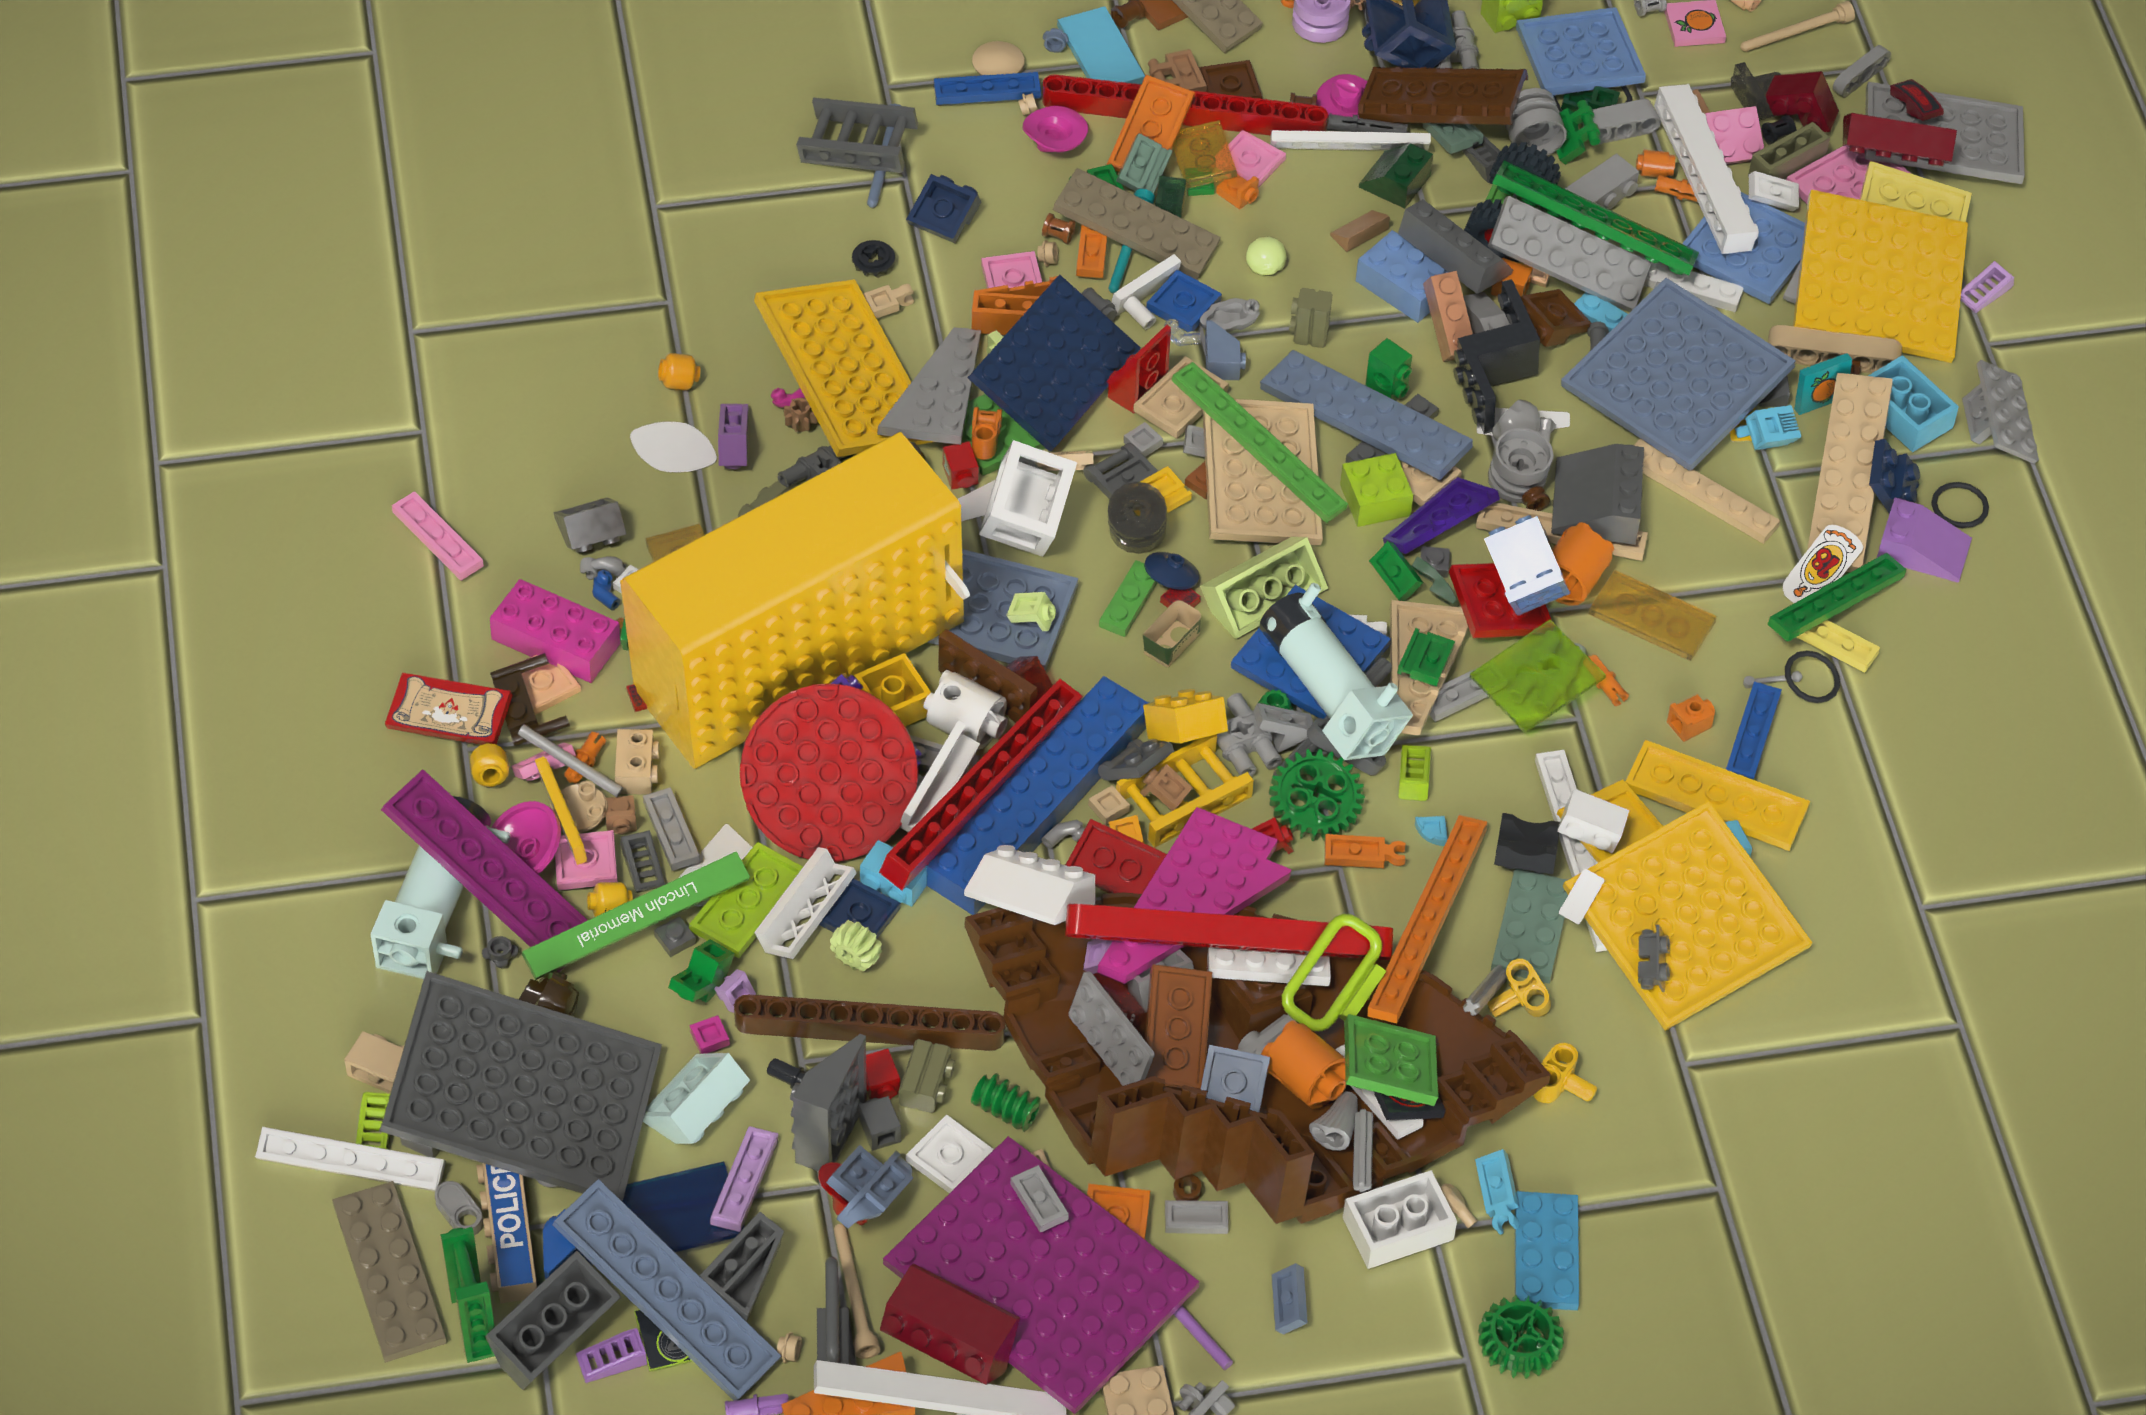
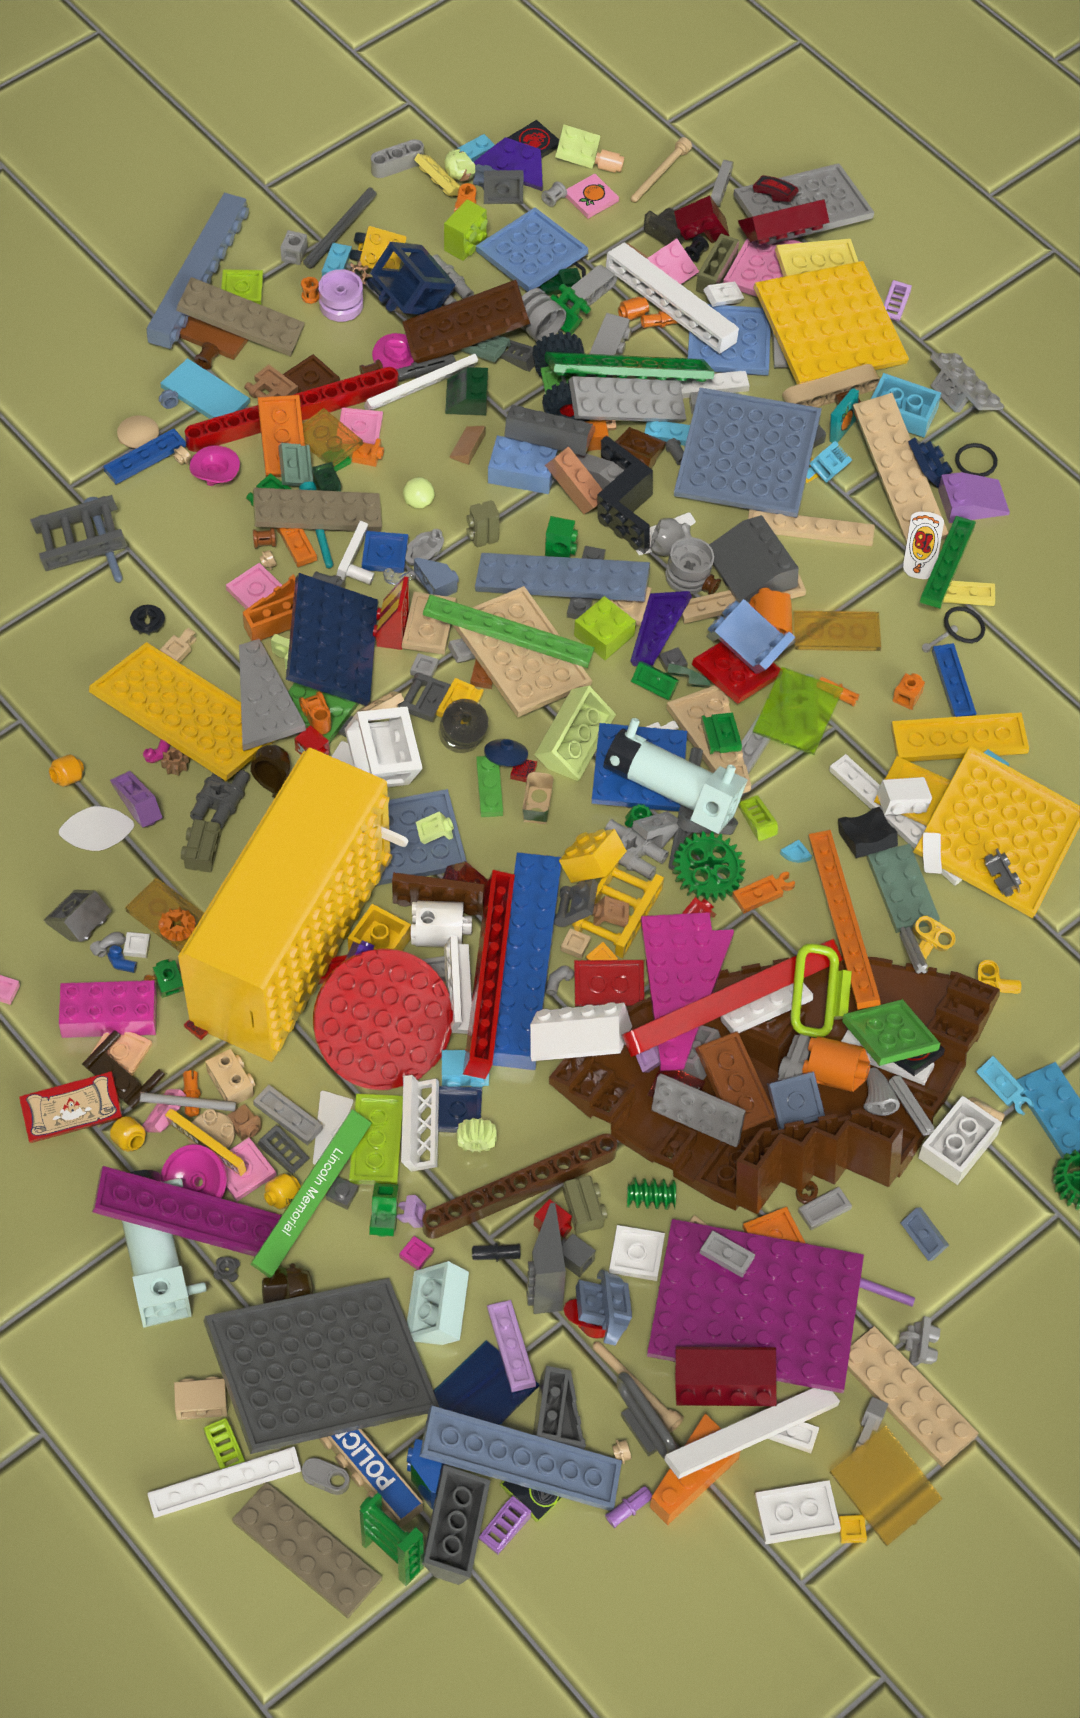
camera: 30 degrees left, 5 degrees up
dark blue plate [906,174,981,243] -> none

